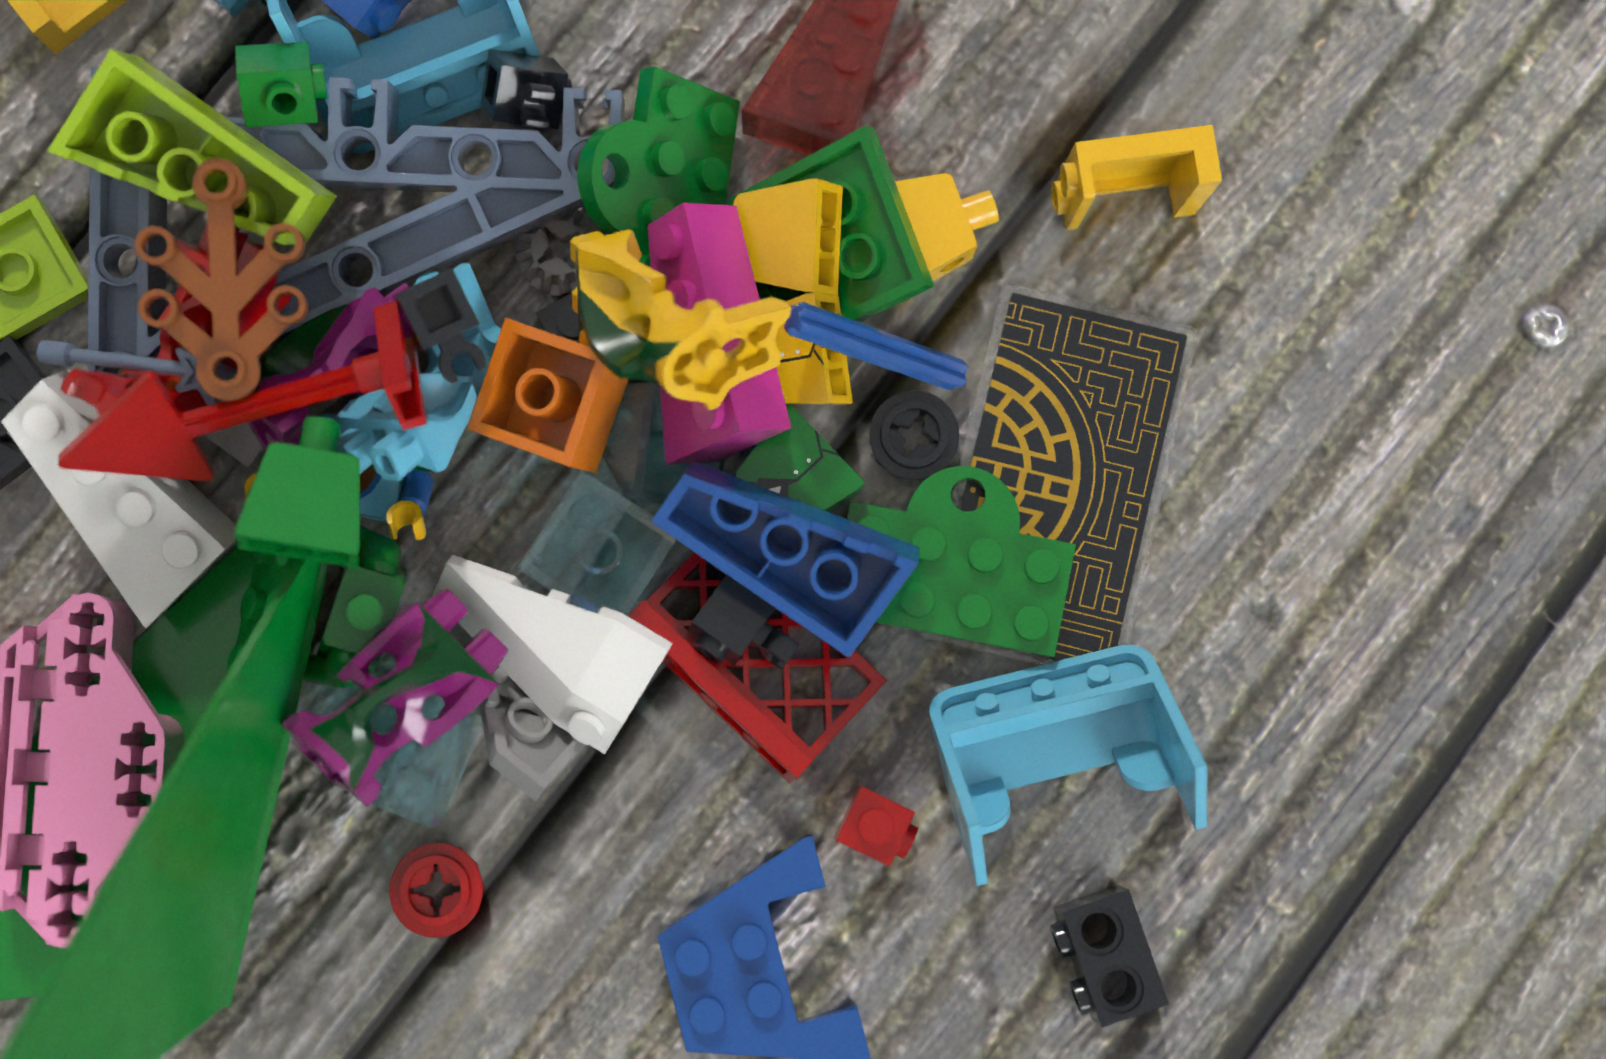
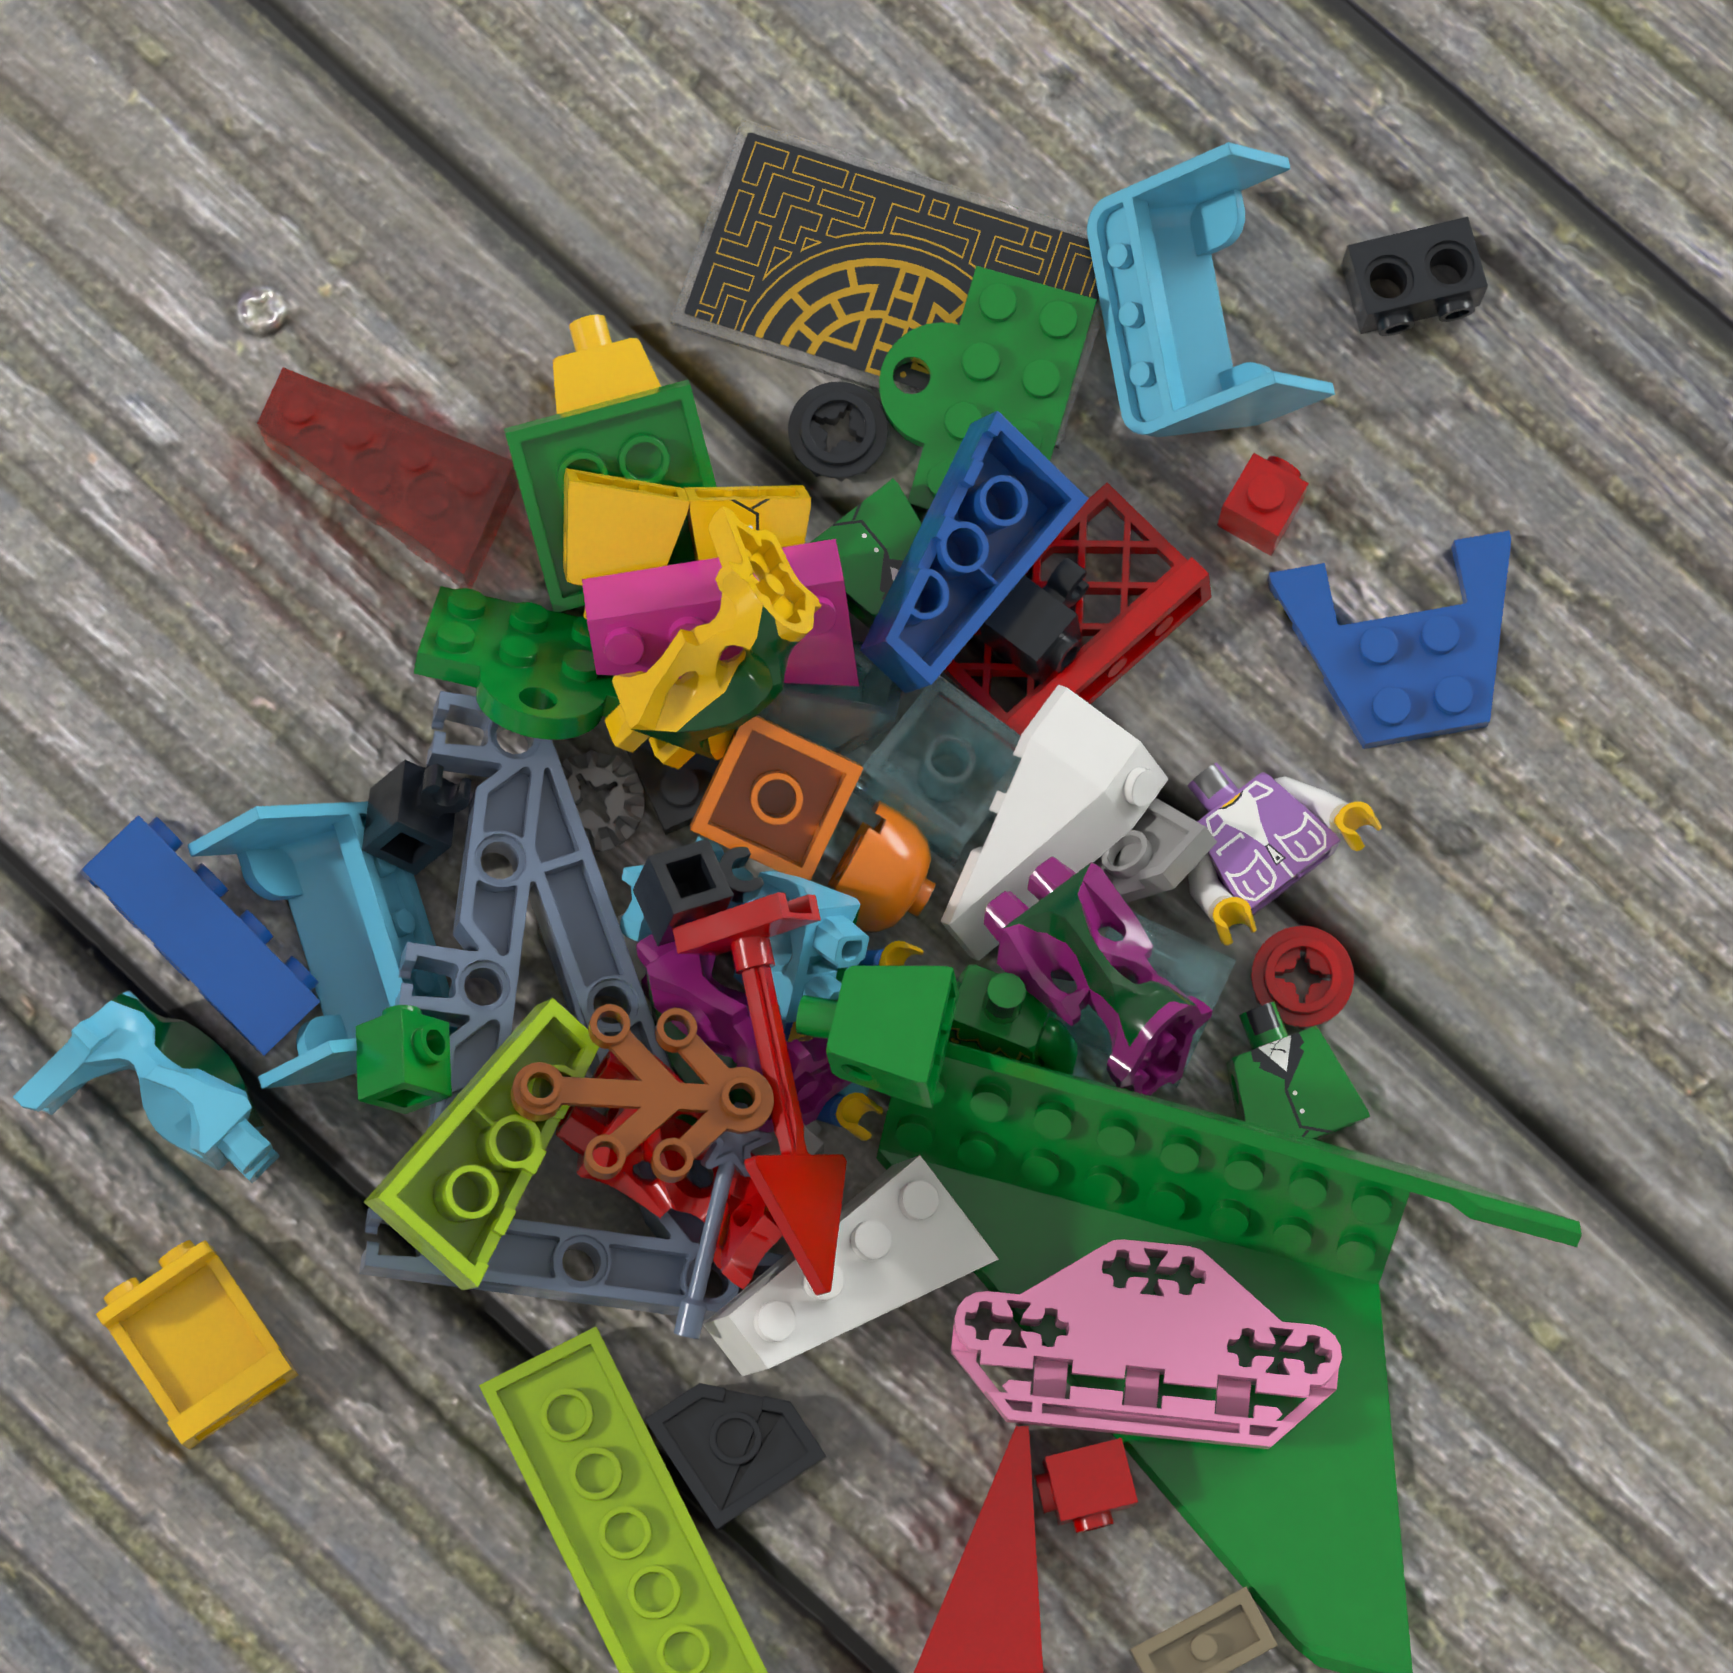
camera: 80 degrees left, 5 degrees down
blue axle [784,302,968,390] -> none
yellow panel [1051,124,1222,230] -> none
none -> orange cylinder [827,800,936,933]
none -> torso [1188,762,1382,946]
none -> green torso [1226,1001,1370,1140]

